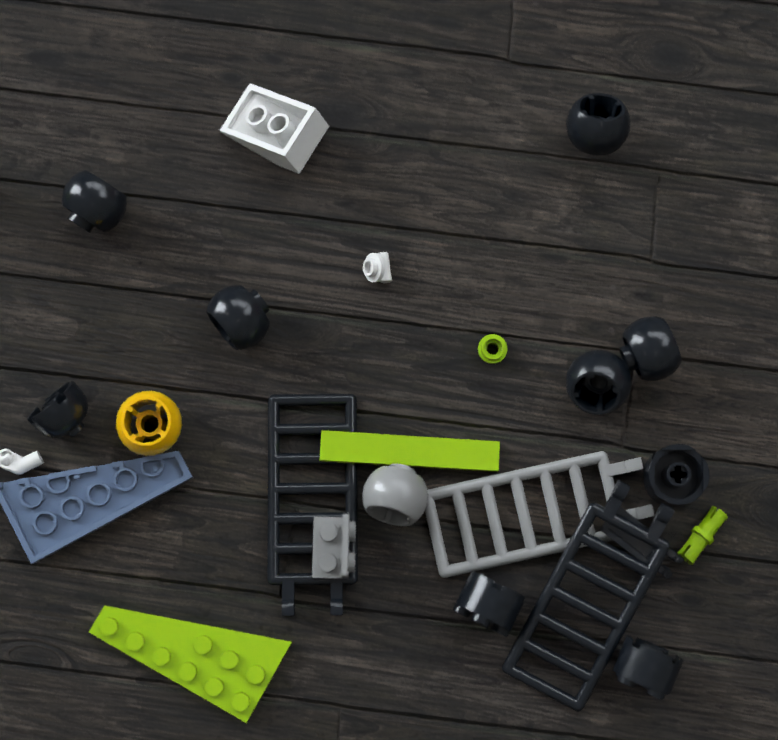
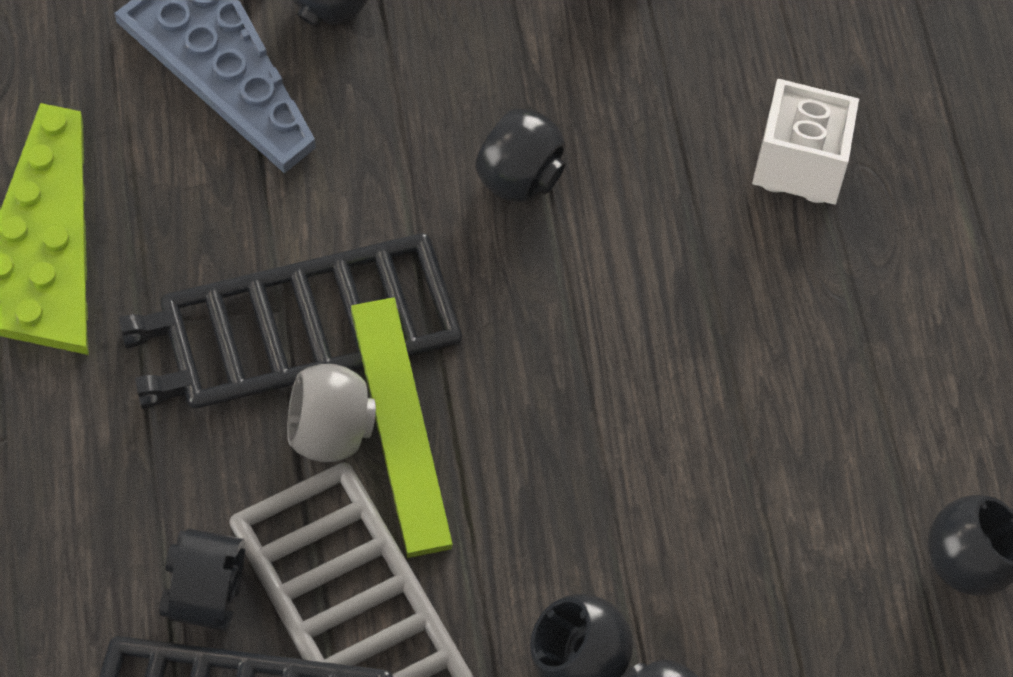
camera: 75 degrees right, 20 degrees down
yellow wheel [116,391,182,456] -> none
light grey bracket [312,514,356,579] -> none
white plate [363,252,392,283] -> none
lime plate [478,334,508,364] -> none

